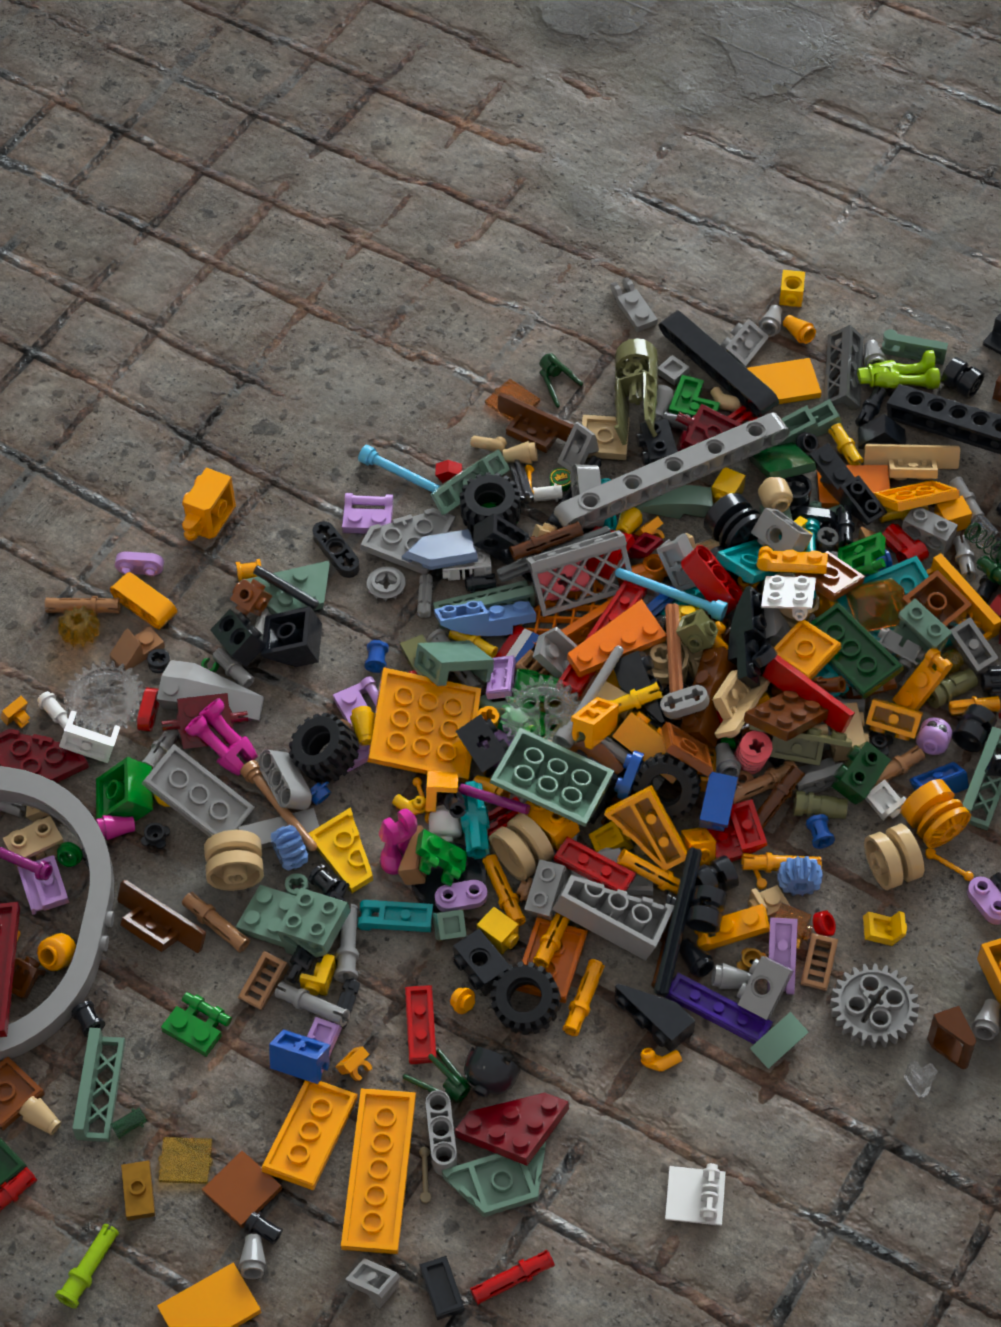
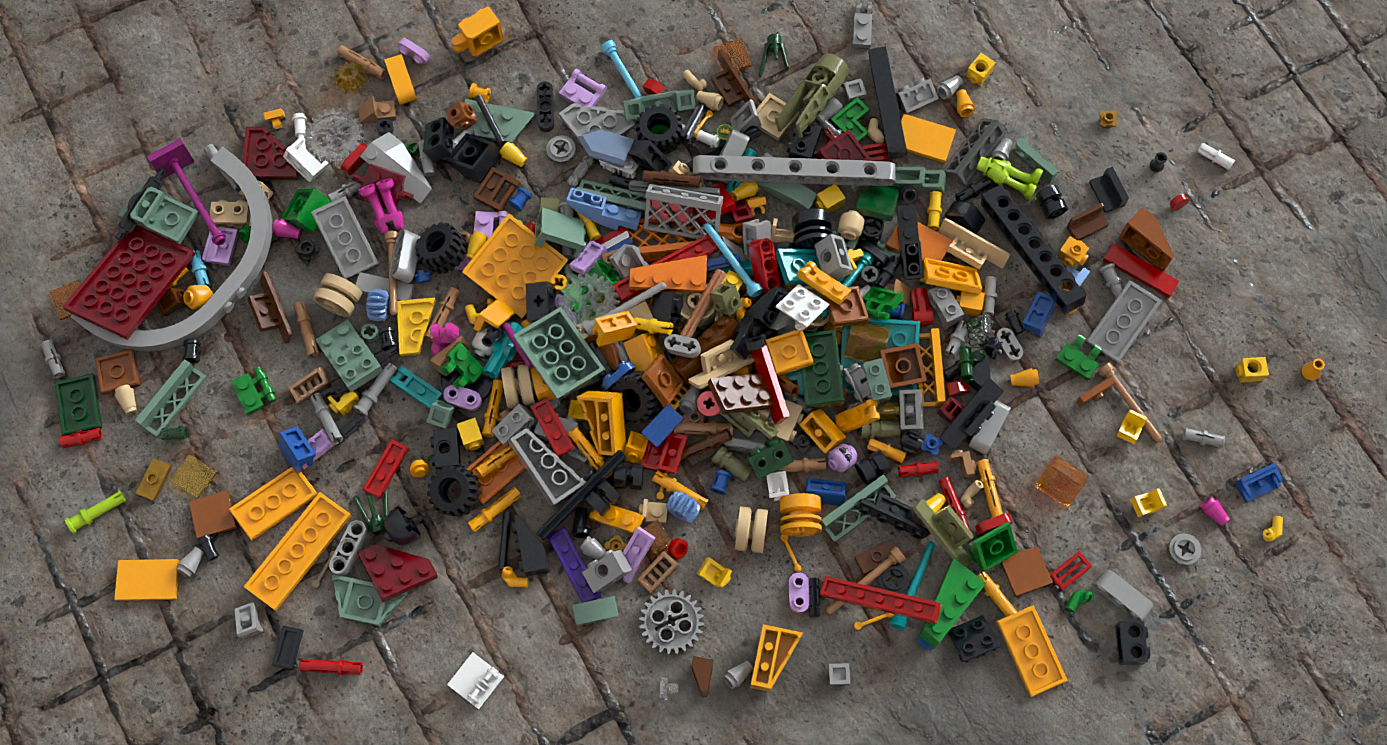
camera: 30 degrees right, 15 degrees up
light orange tile [335,1046,372,1081] -> none
none -> medium azure pin [191,250,210,287]
none -> medium nougat pin [425,287,461,341]
none -> reddish brown plate [473,167,521,212]
none -> black bar [498,511,511,571]
none -> yellow cone [499,142,527,167]
none -> pearl gold plate [1099,110,1118,128]

